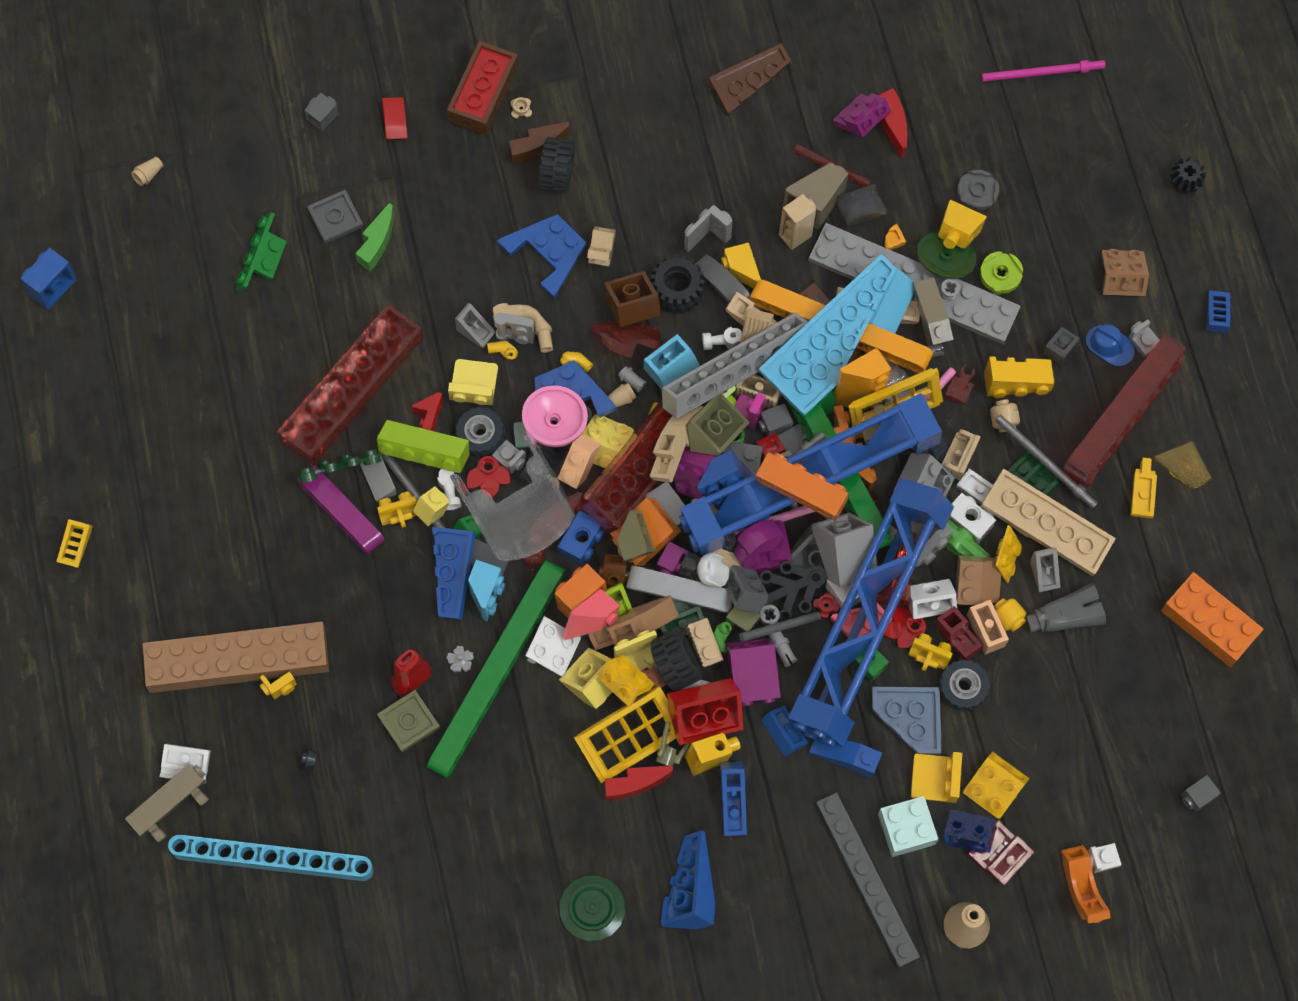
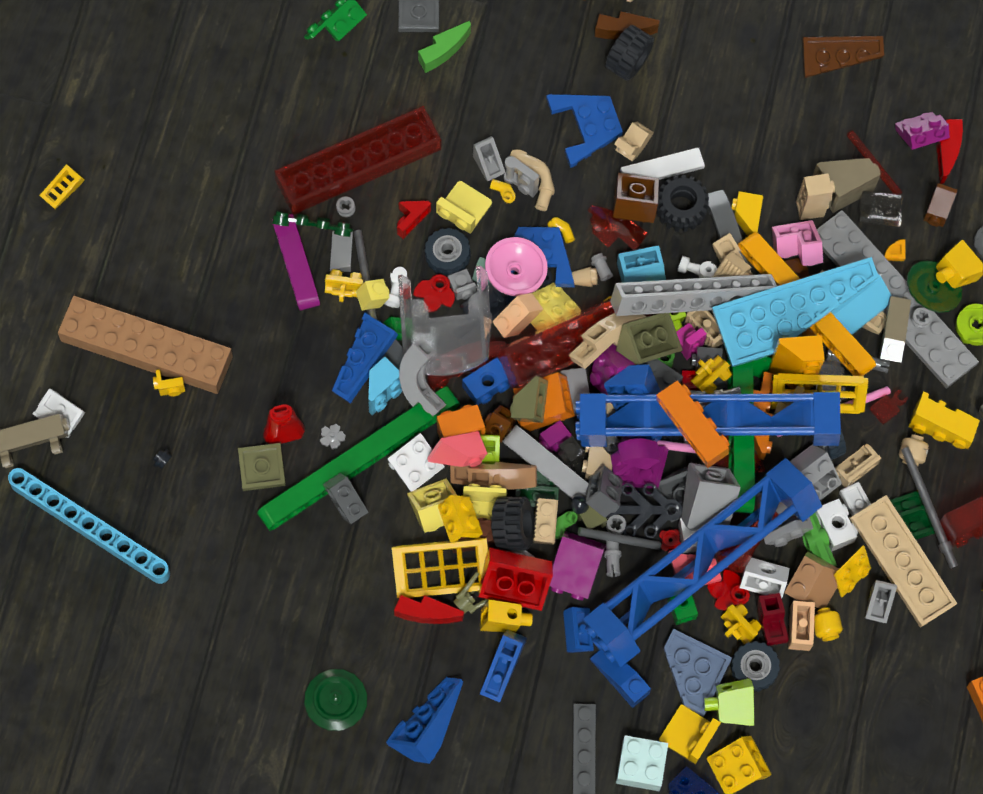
camera: 25 degrees right, 0 degrees up
lime brick [377,420,469,473] -> none
light grey bracket [684,205,733,252] -> none
white hair [697,552,729,587] -> none
dark grey piece [1025,583,1106,632] -> none
none -> dark grey brick [323,473,368,524]
none -> light grey bush [336,196,355,217]
none -> light grey arch [399,338,446,416]
none -> black hinge [571,495,589,514]
none -> white tile [620,148,705,180]
none -> yellow hips [691,355,732,394]
none -> torso [704,679,754,726]
none -> bright pink brick [772,220,823,266]
none -> slope [923,183,957,227]

